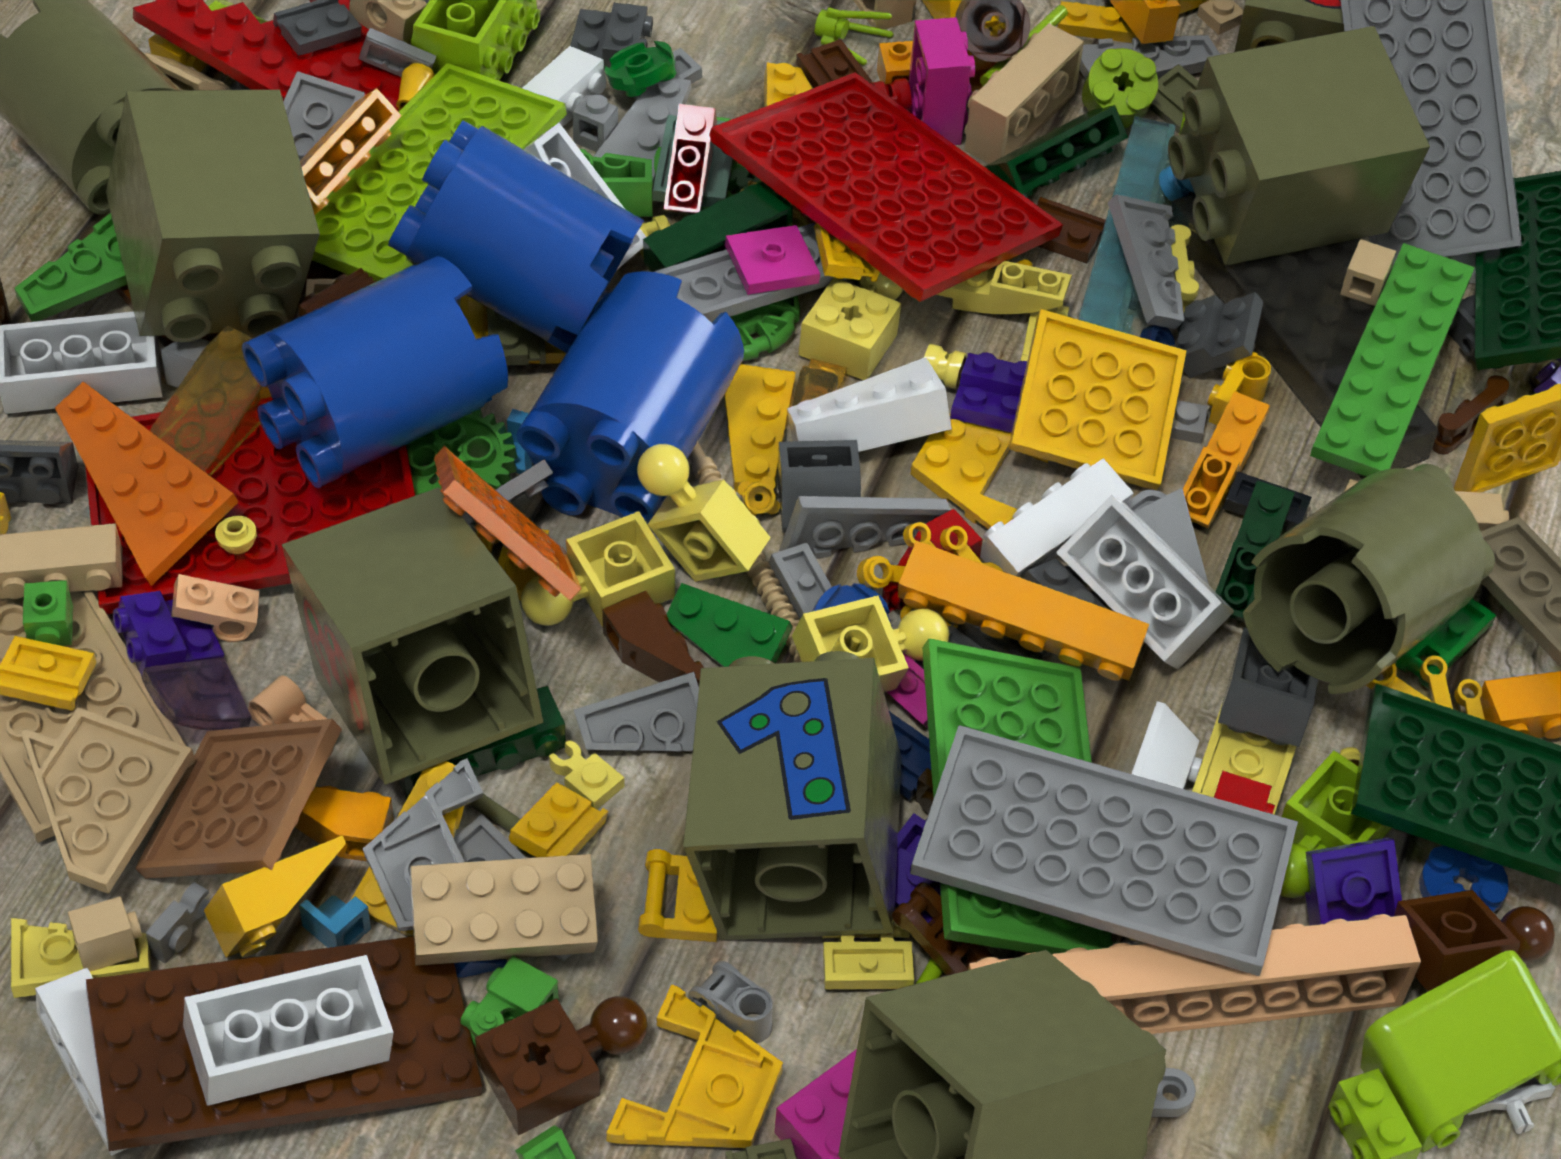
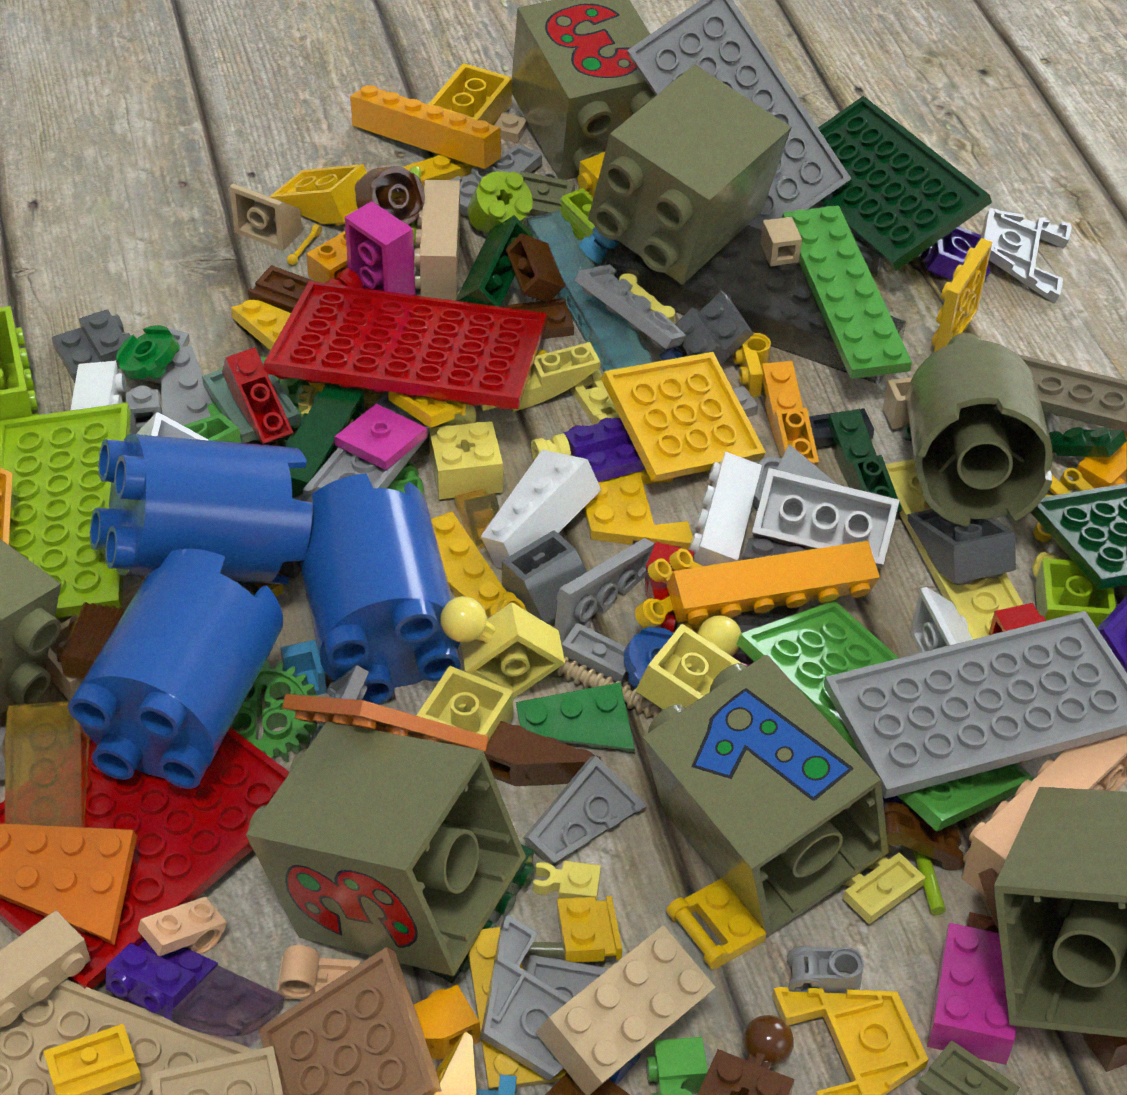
camera: 35 degrees left, 5 degrees down
bright green brick [23,580,73,646] -> none
light yellow plate [215,516,257,554] -> none
lime plant [815,7,894,65] -> none
reddish brown plate [1430,375,1510,455] -> none
none -> yellow hinge [287,224,322,265]
none -> reddish brown brick [506,234,565,303]
none -> dark green plate [1049,427,1127,457]

